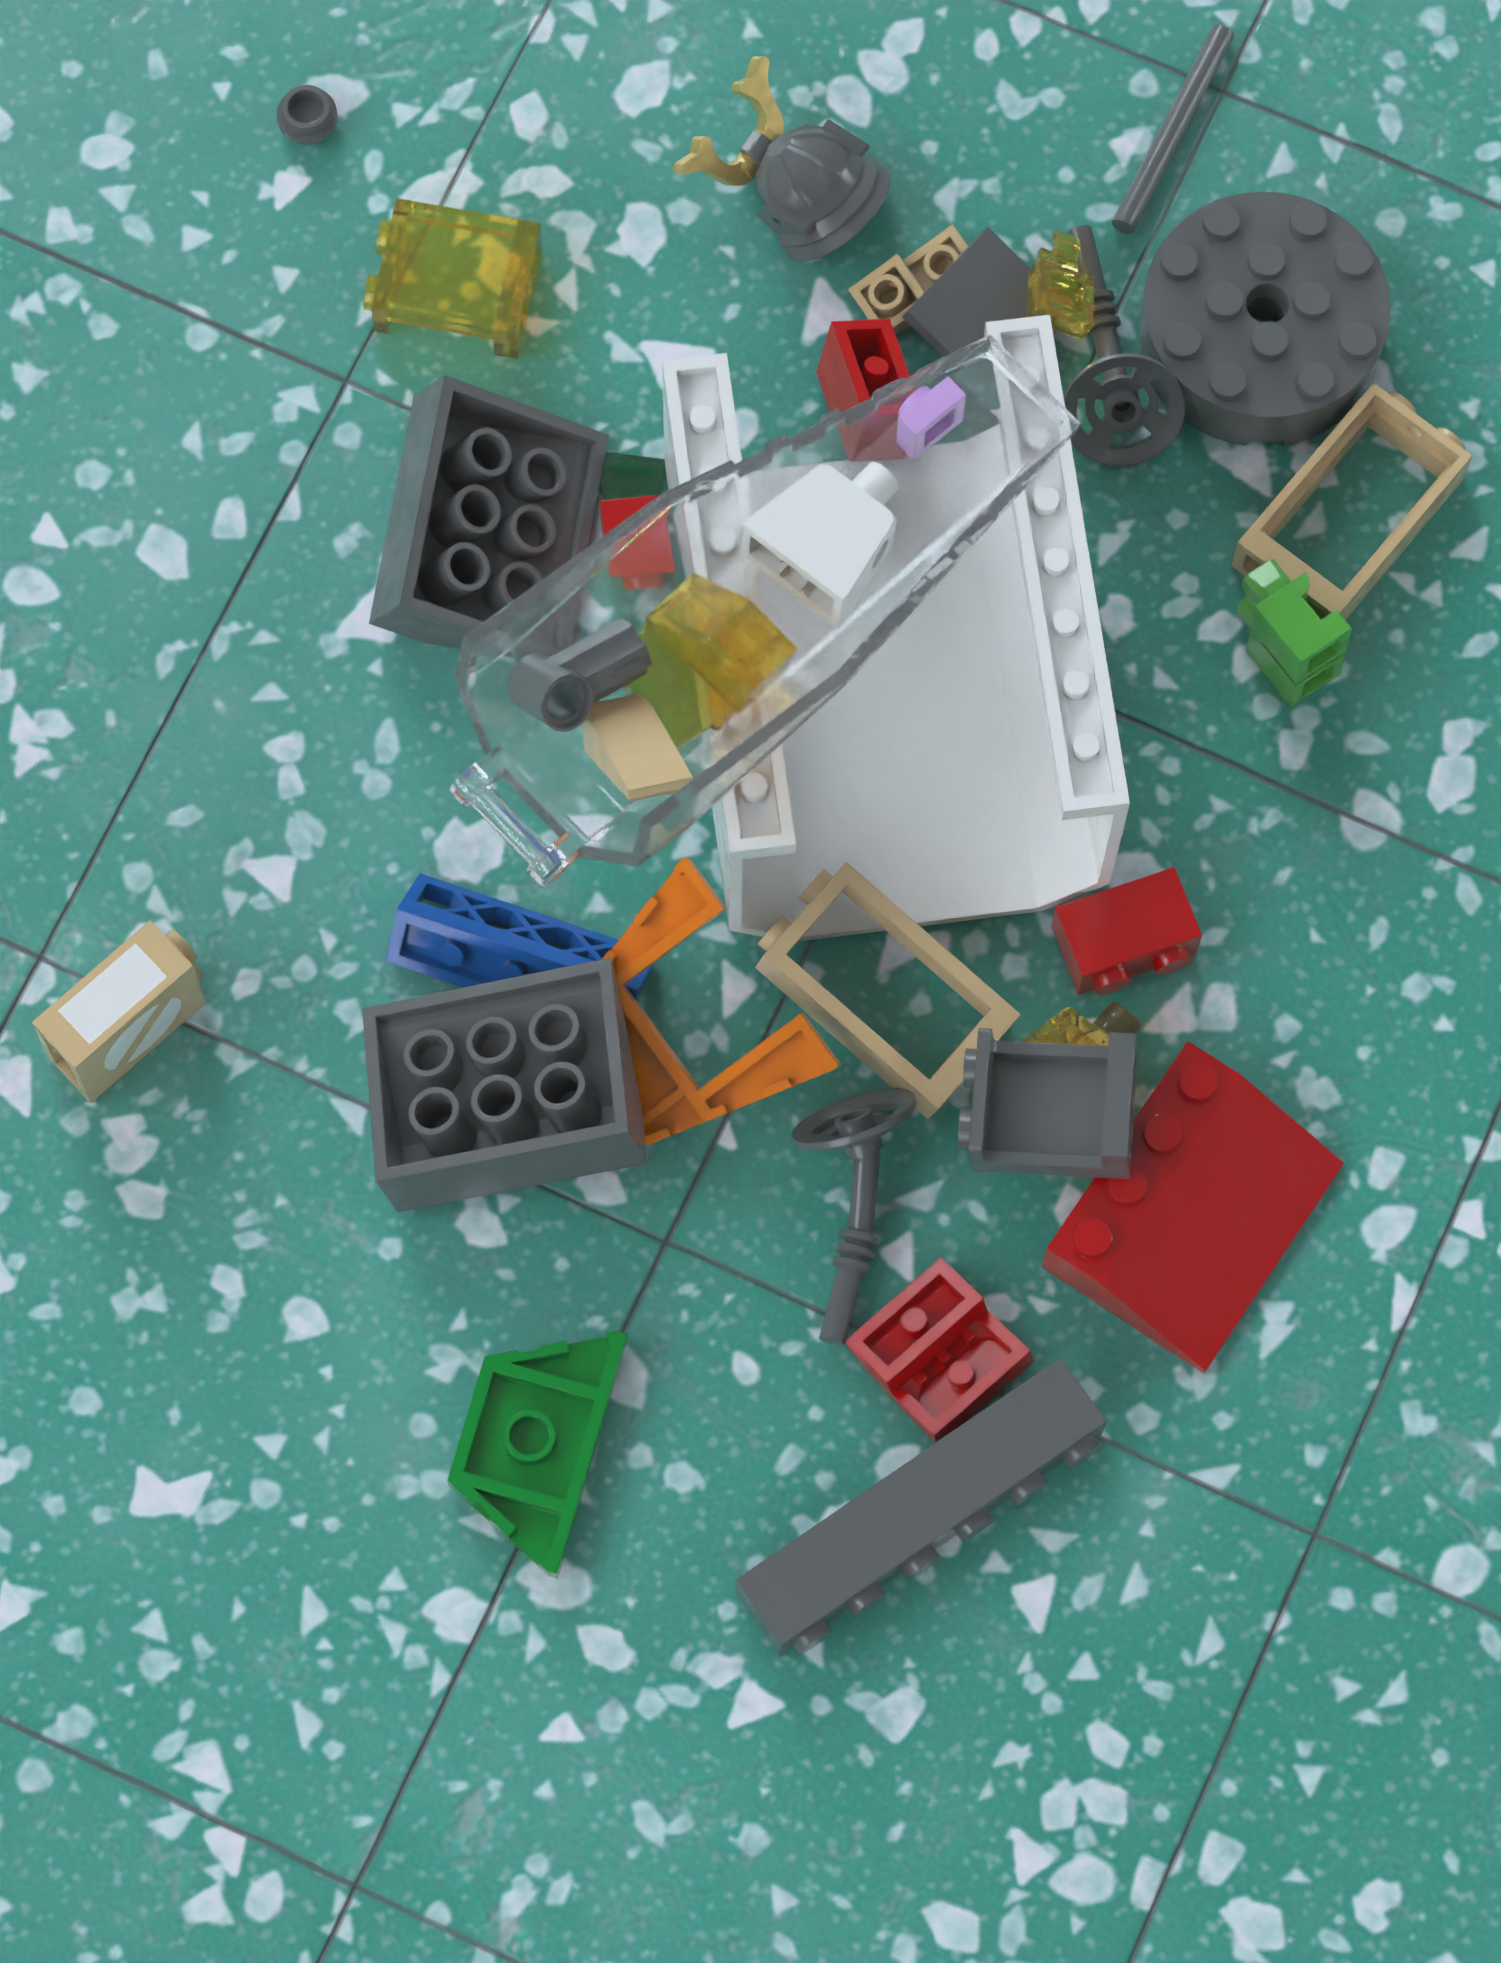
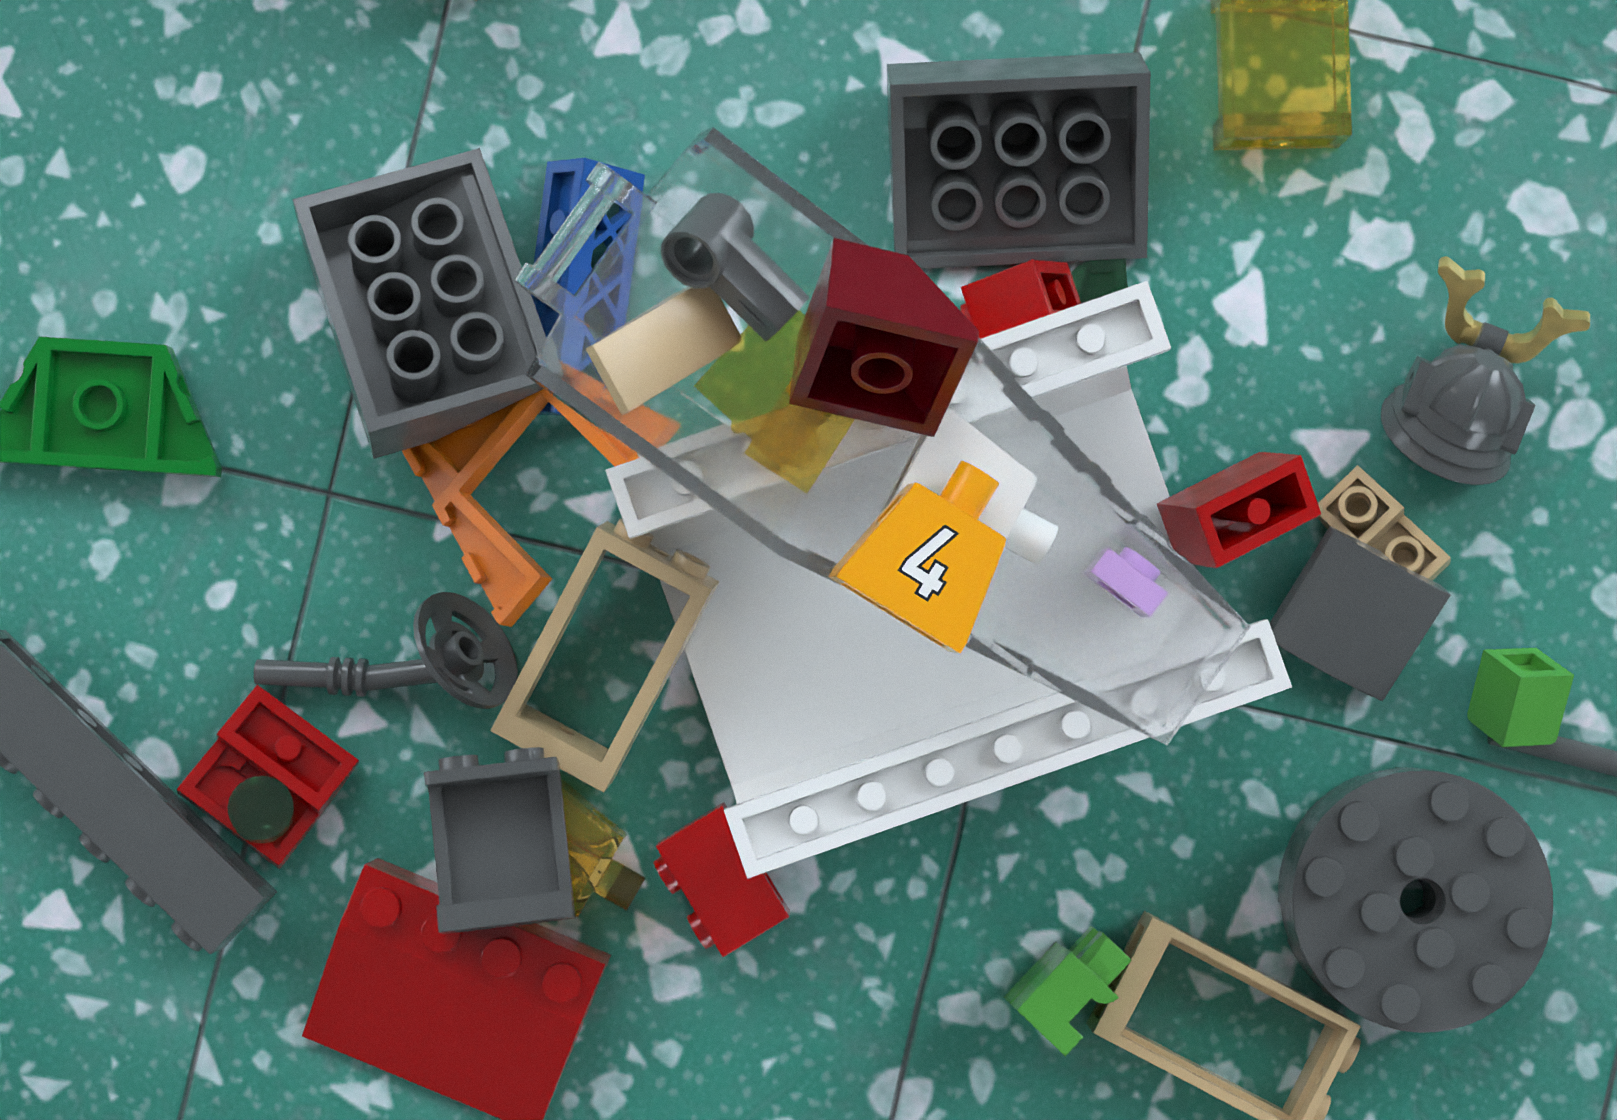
camera: 80 degrees right, 15 degrees up
clear yellow plate [1028,230,1094,339] -> none
dark grey dish [1064,225,1185,467] -> none
none -> clear green tile [228,776,294,843]
none -> dark red slope [789,238,979,437]
none -> light orange torso [828,461,1006,654]
none -> bright green panel [1467,648,1574,747]

